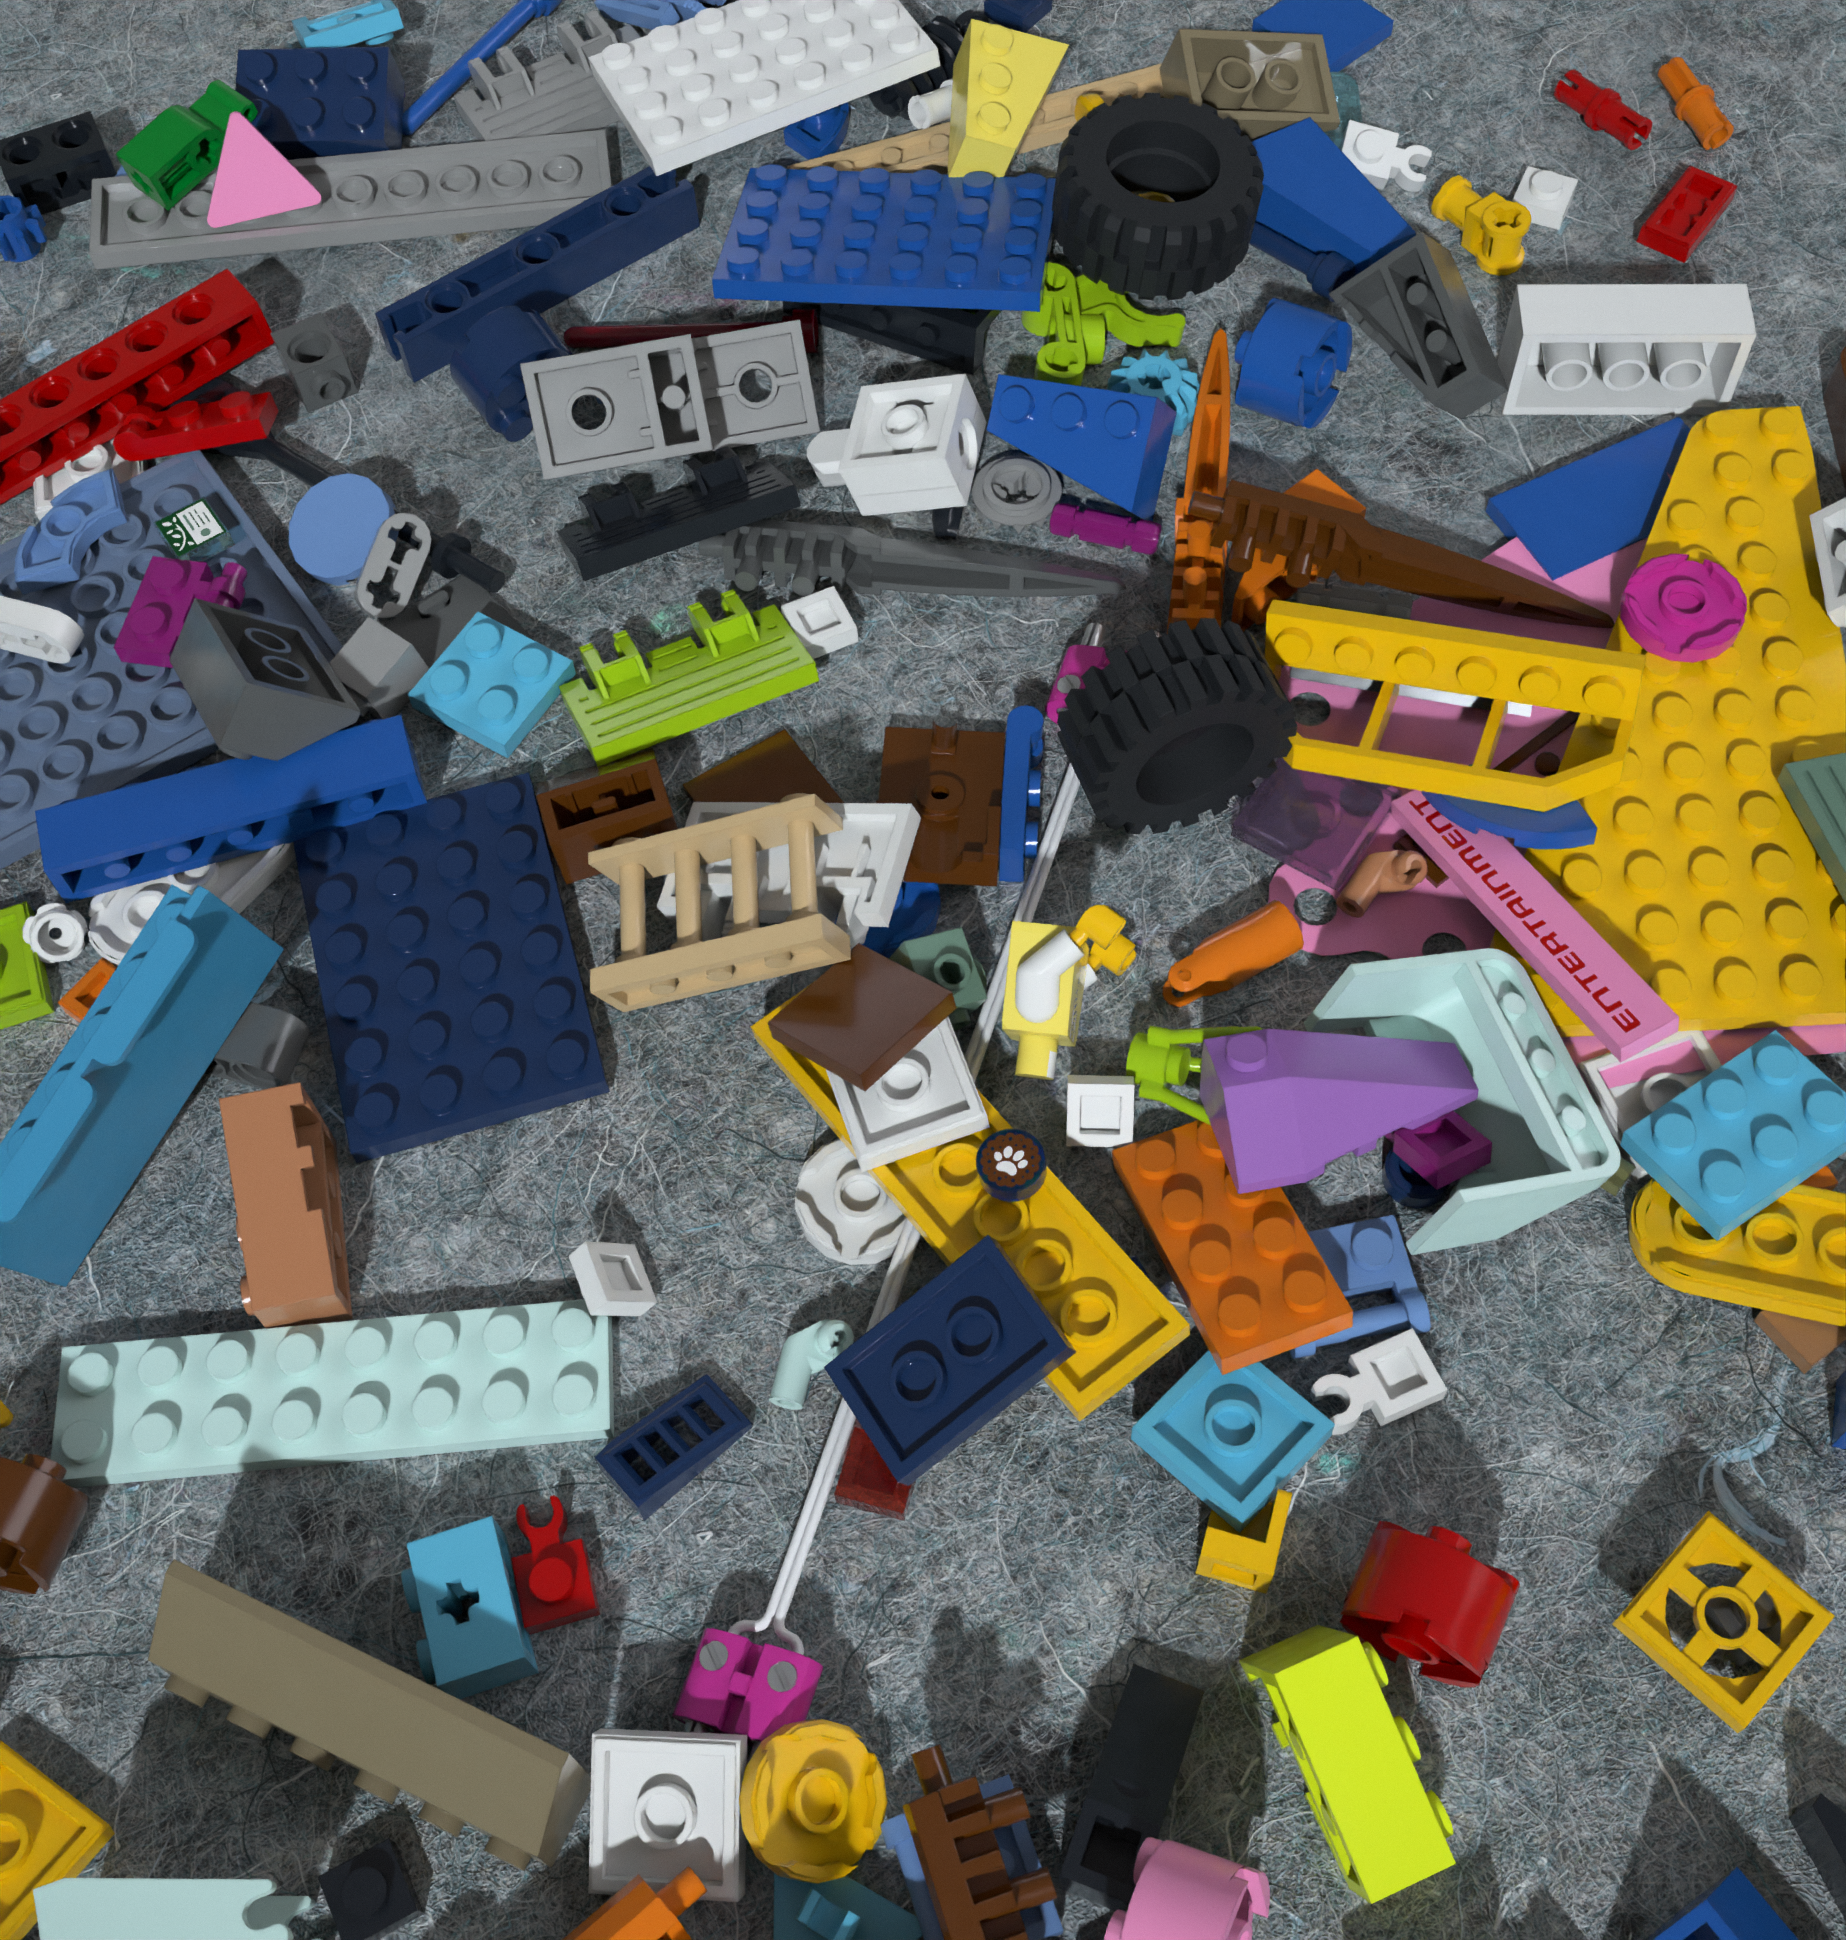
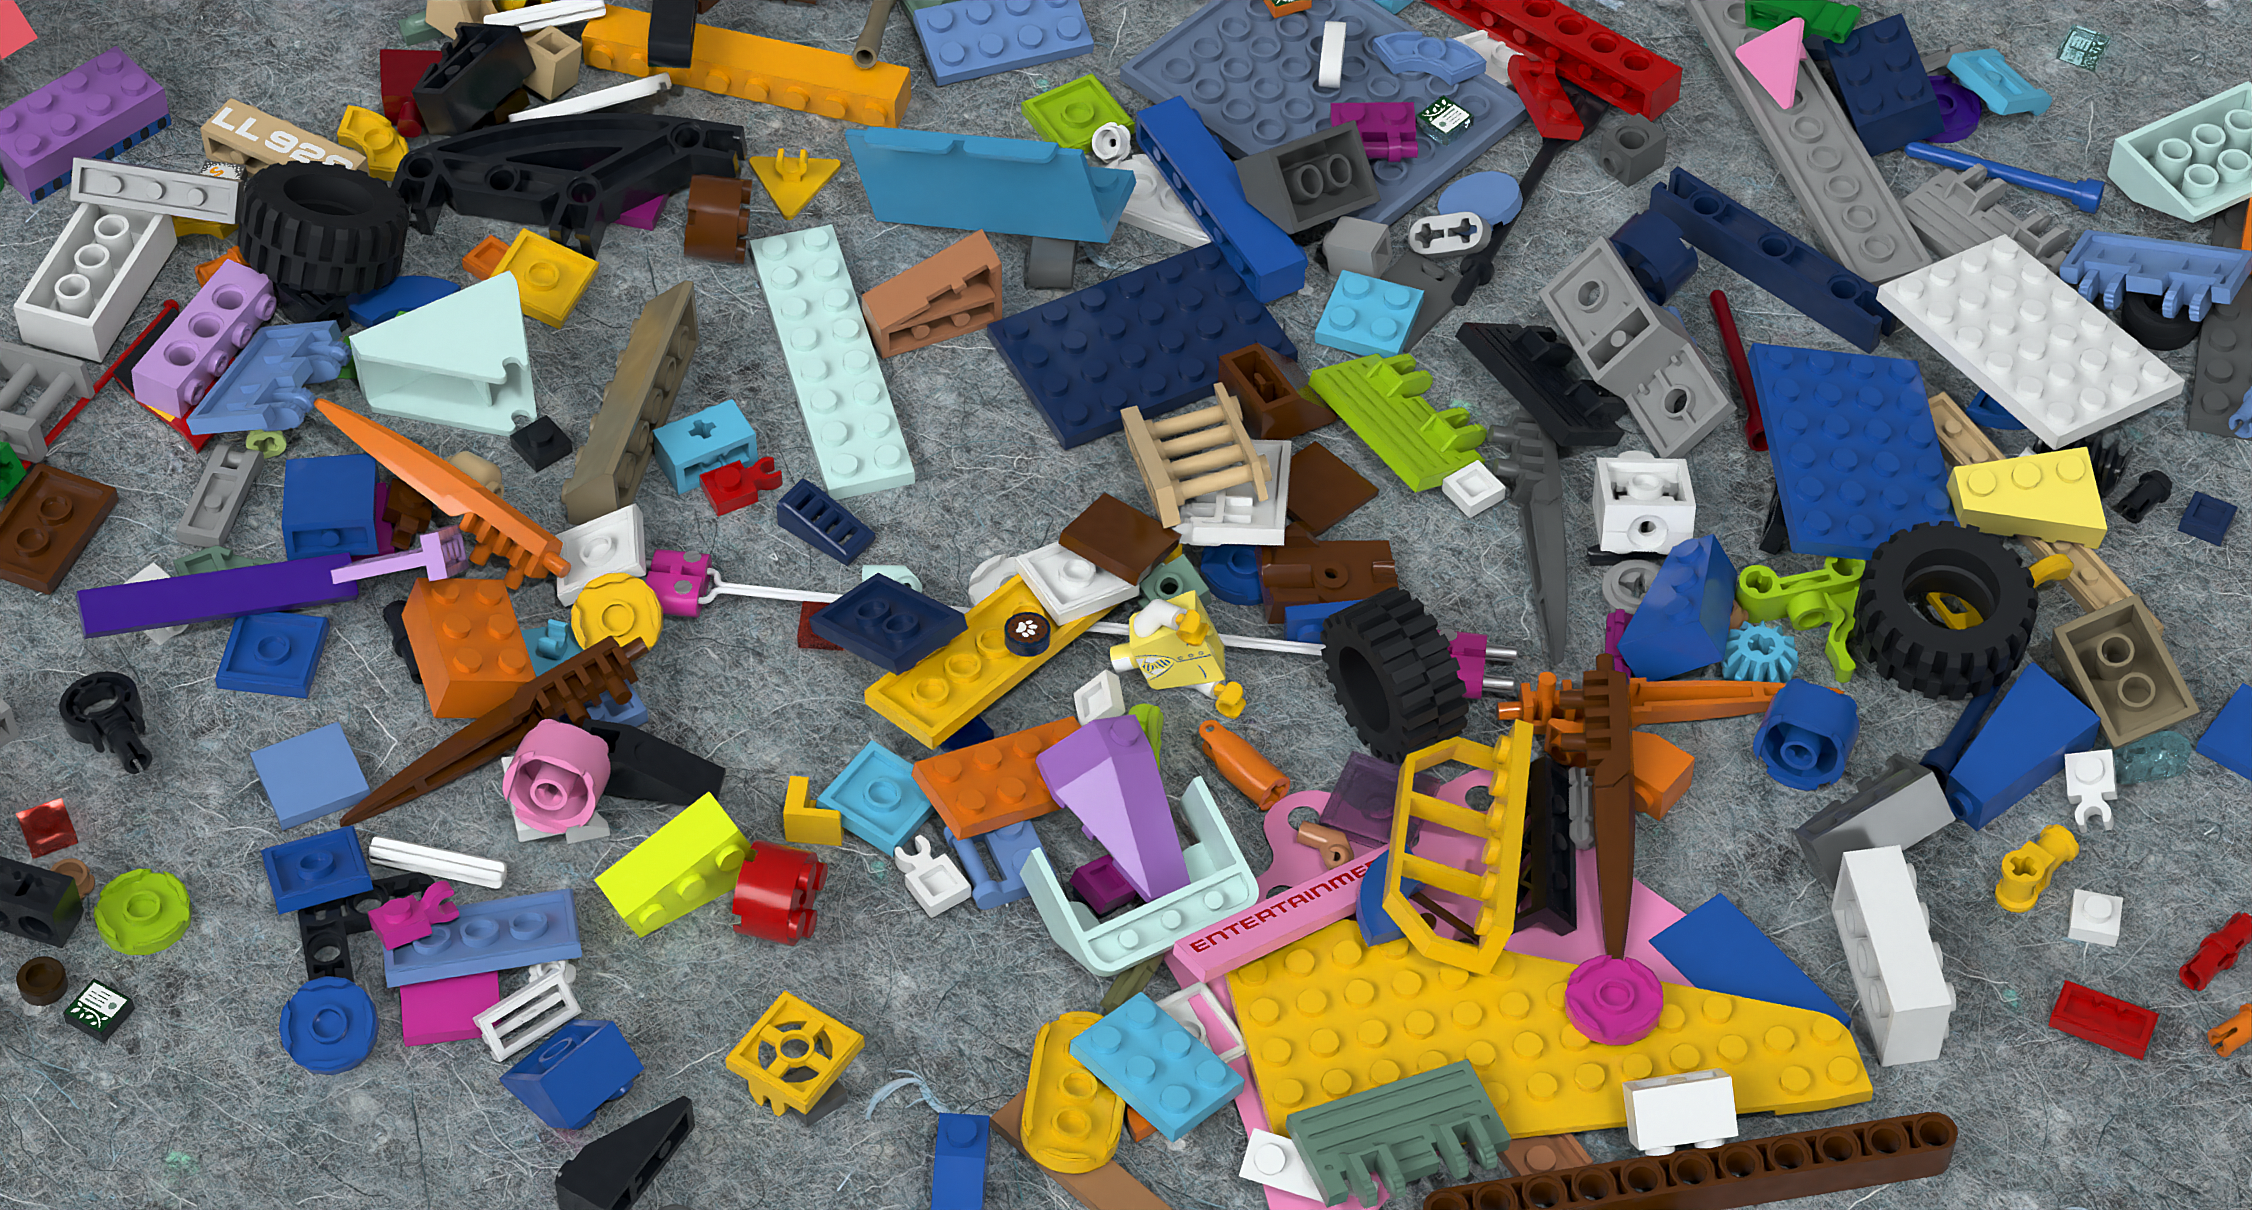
camera: 75 degrees right, 10 degrees down
white plate [569,1241,657,1316] -> none

